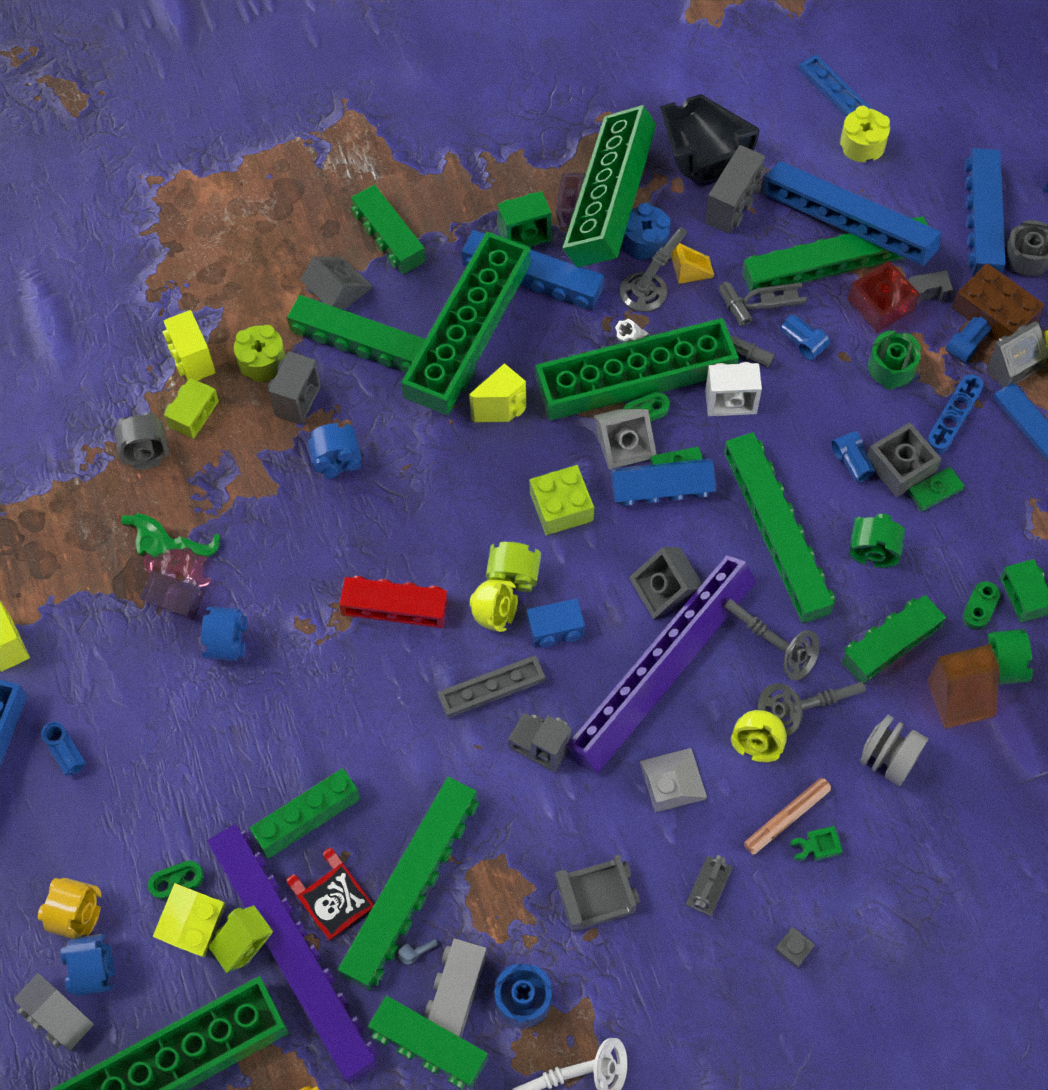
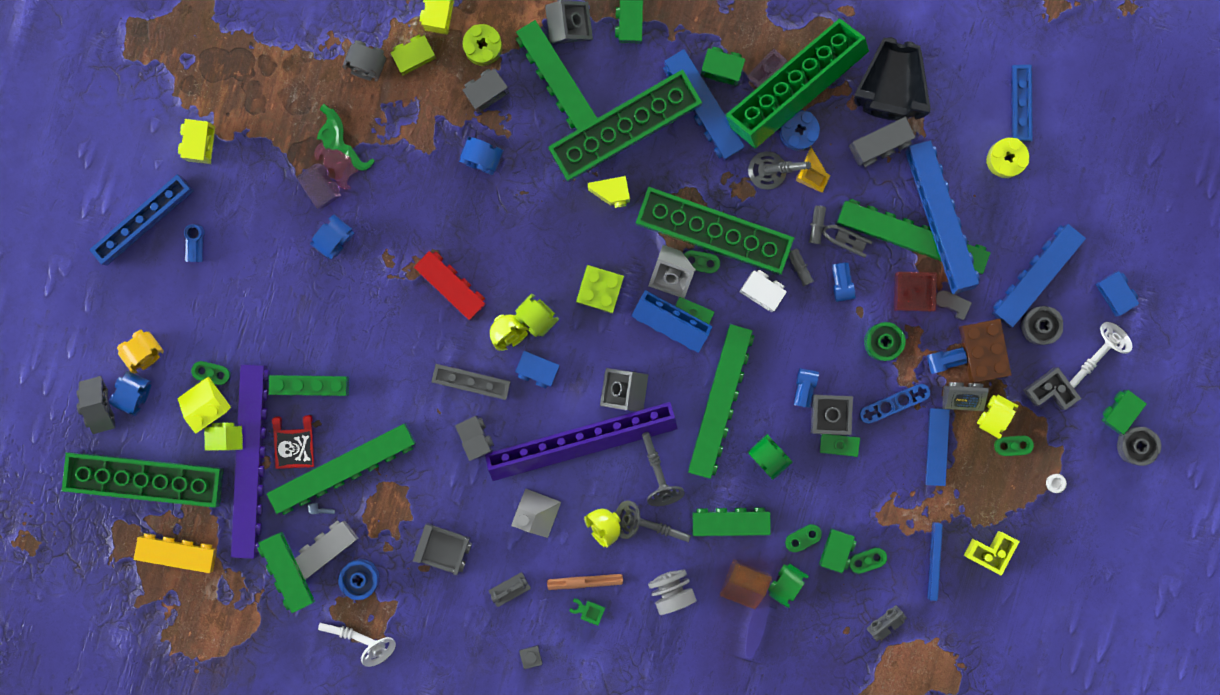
camera: 30 degrees right, 25 degrees up
white piece [615,319,650,343] -> none

